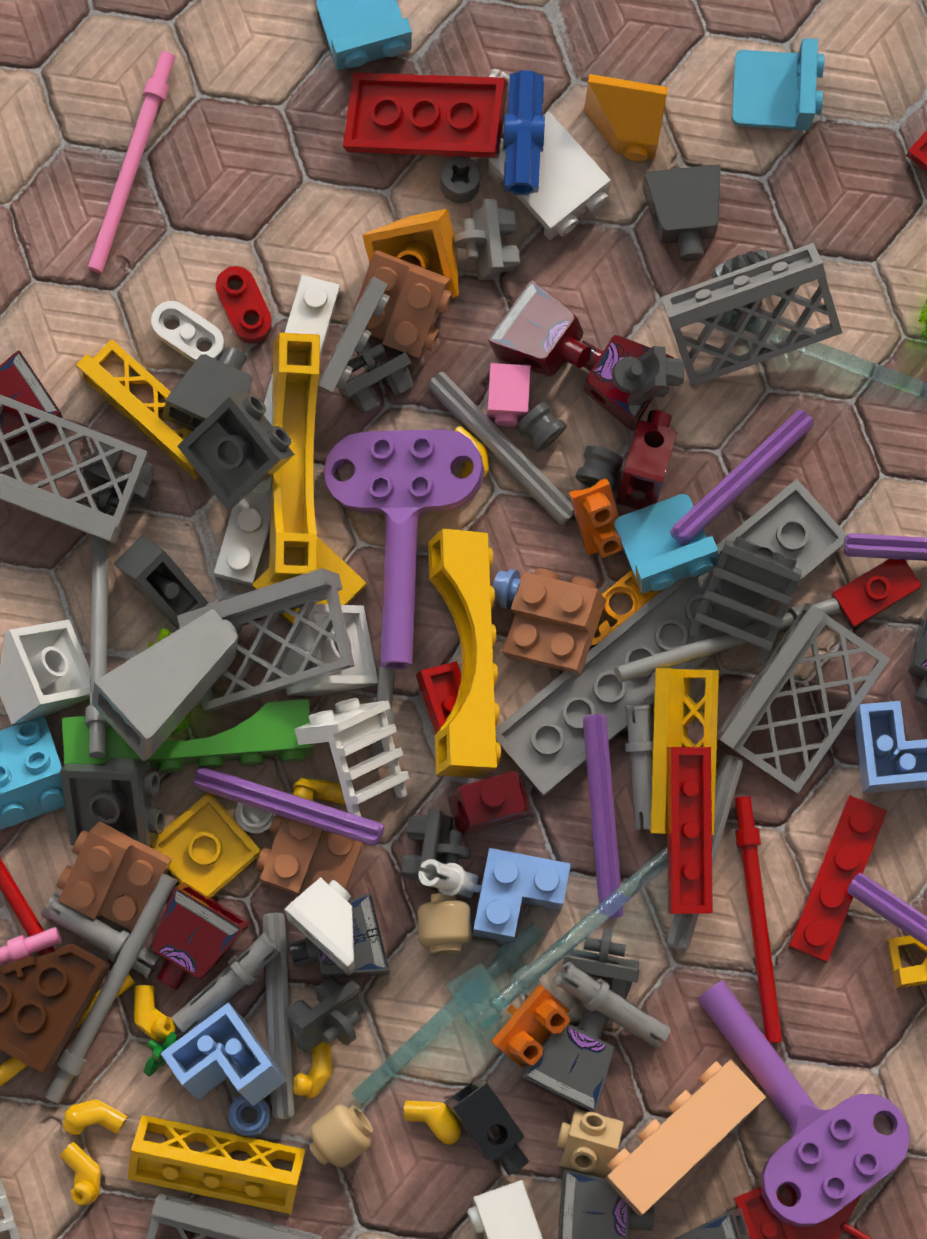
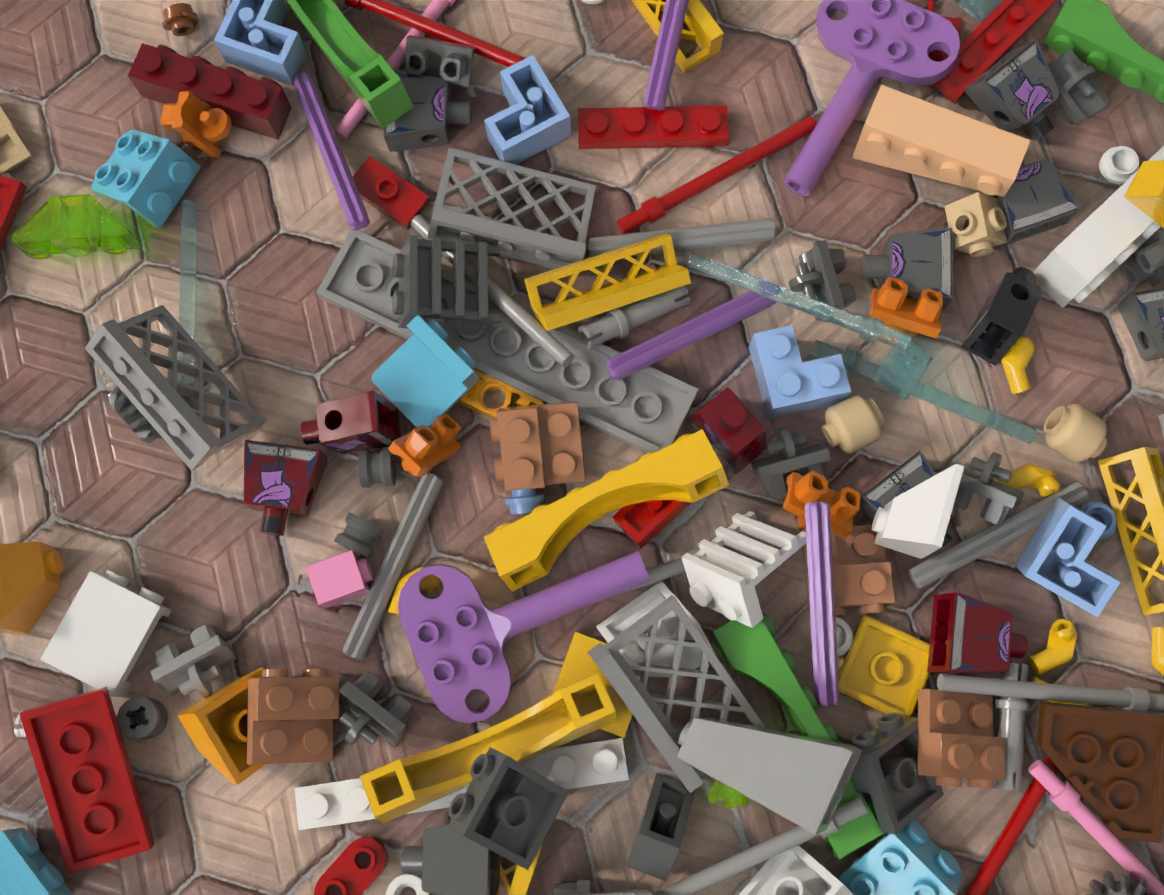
camera: 105 degrees left, 0 degrees up
green plant [144,1031,179,1077] -> none
light grey pin [172,932,282,1034] -> none
yellow arm [292,778,346,805] -> none
light grey plate [318,277,390,394] -> none
white axle [418,859,482,898] -> none
torso [488,280,591,377] -> none
blue piece [503,70,545,195] -> none
light grey pin [555,962,670,1049] -> none
dark grey hips [611,346,684,406] -> none
dark grey torso [642,164,721,261] -> none
red plate [667,747,713,914] -> none
medium lavender axle [670,410,814,545] -> none
none -> orange hips [783,470,861,537]

